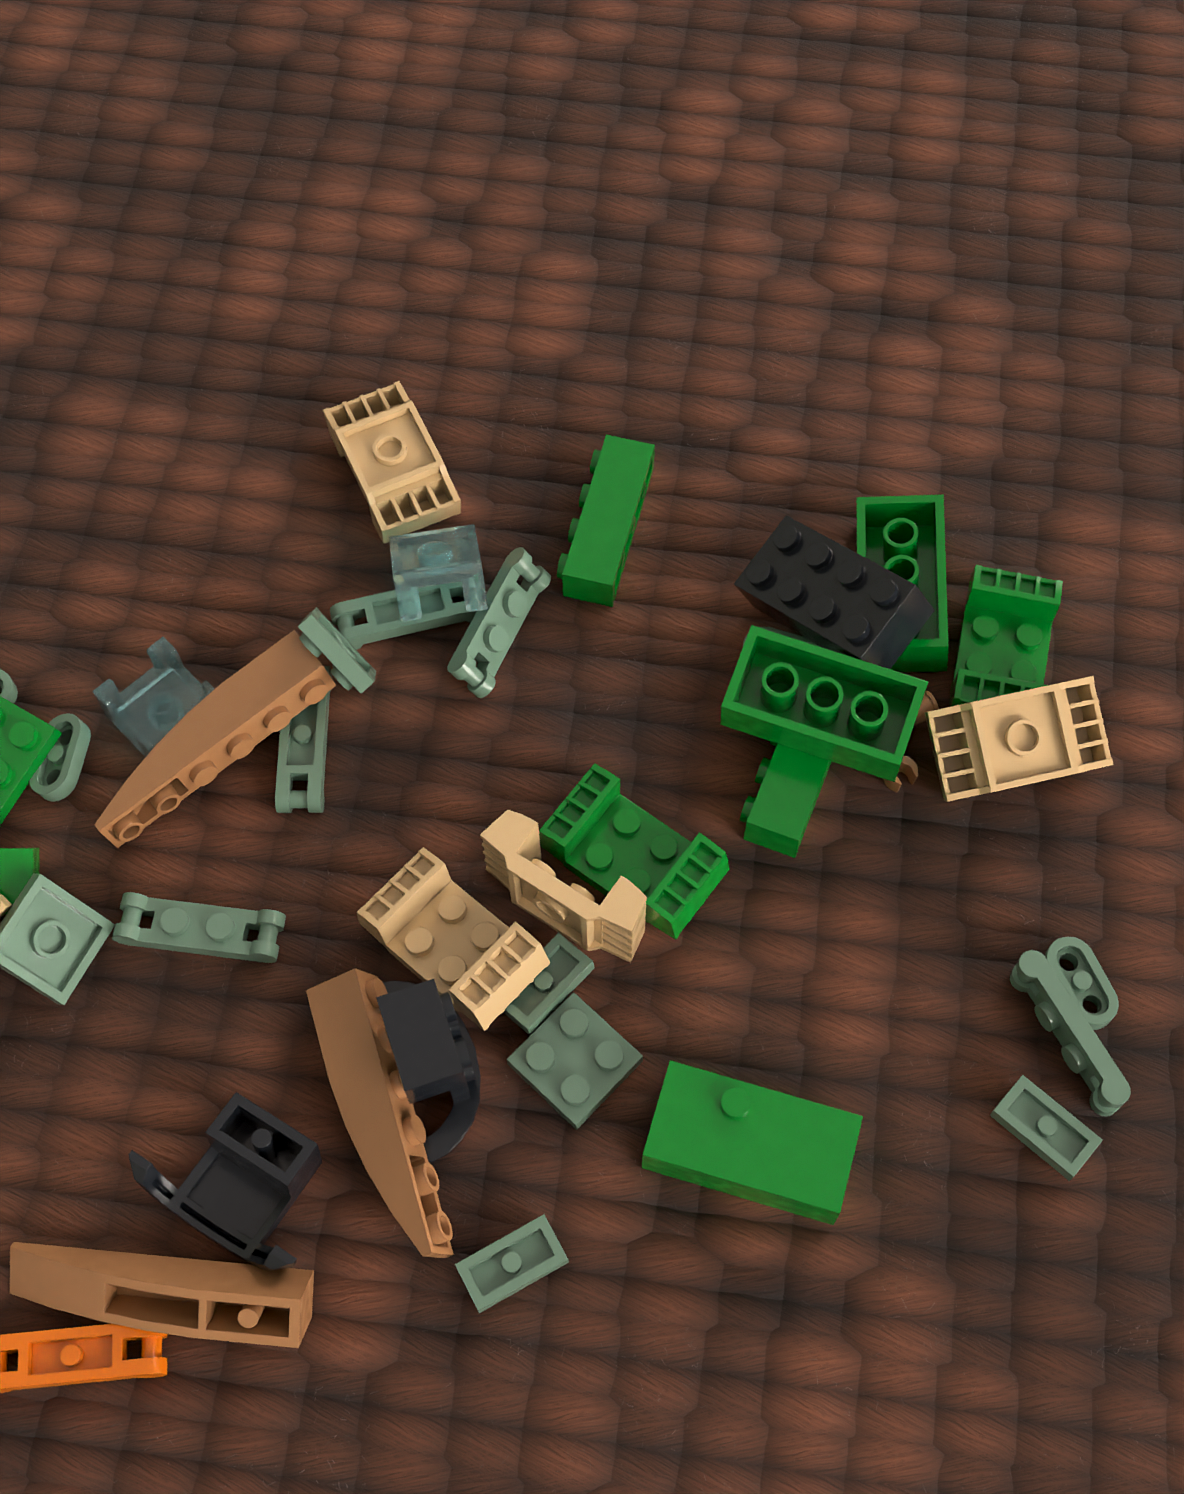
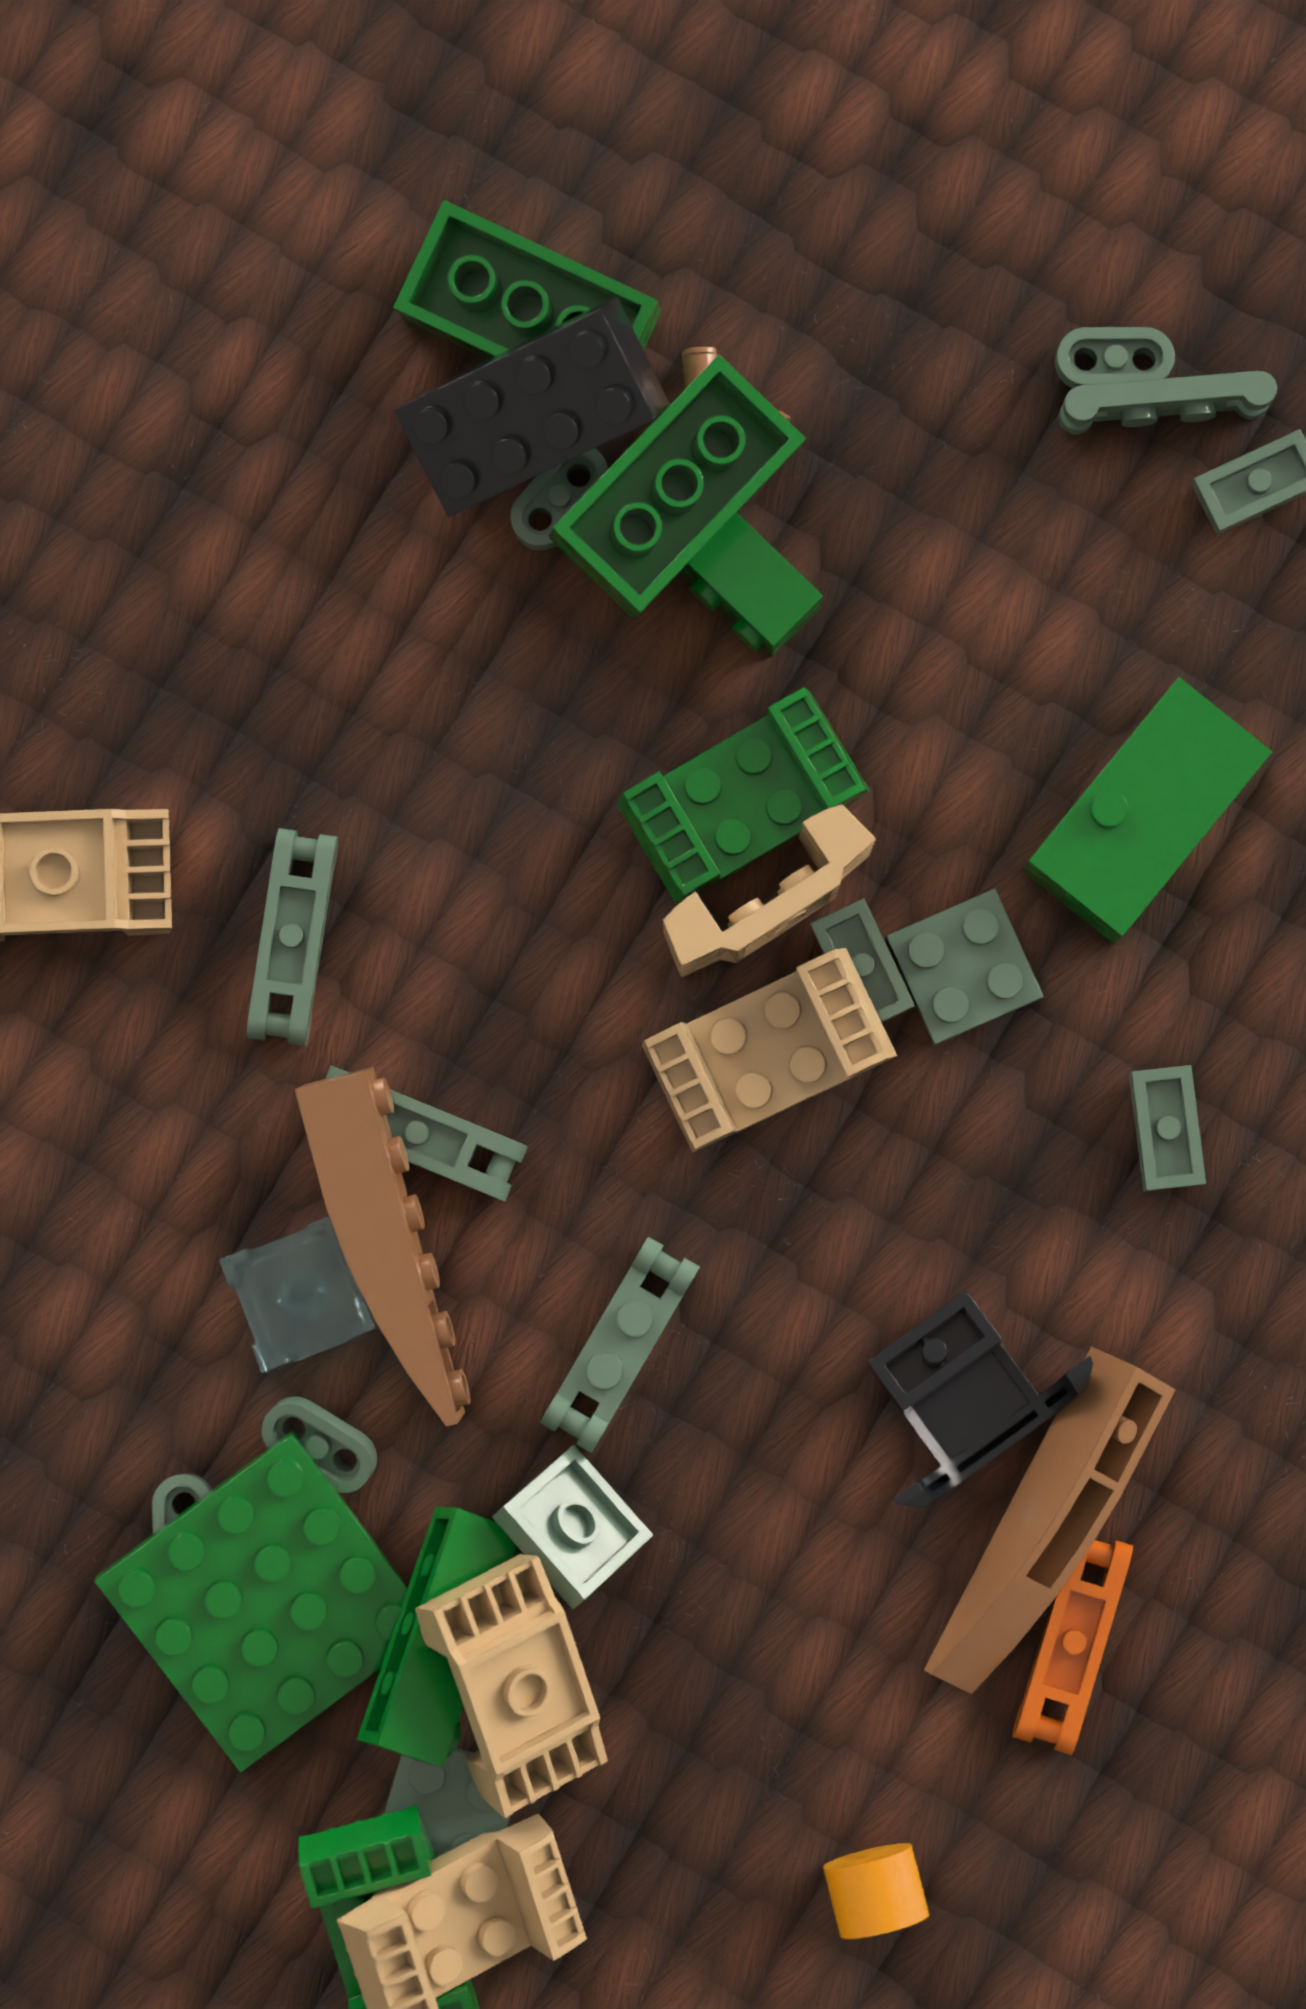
camera: 65 degrees left, 20 degrees up
sand green plate [298,607,376,693] -> none
medium nougat slope [306,968,454,1258] -> none
black piece [376,979,481,1163] -> none
clear light blue panel [389,524,488,622] -> none
sand green plate [447,547,551,698] -> none
green brick [557,434,655,607] -> none
tan plate [925,676,1113,802] -> none
green plate [949,565,1063,707] -> none

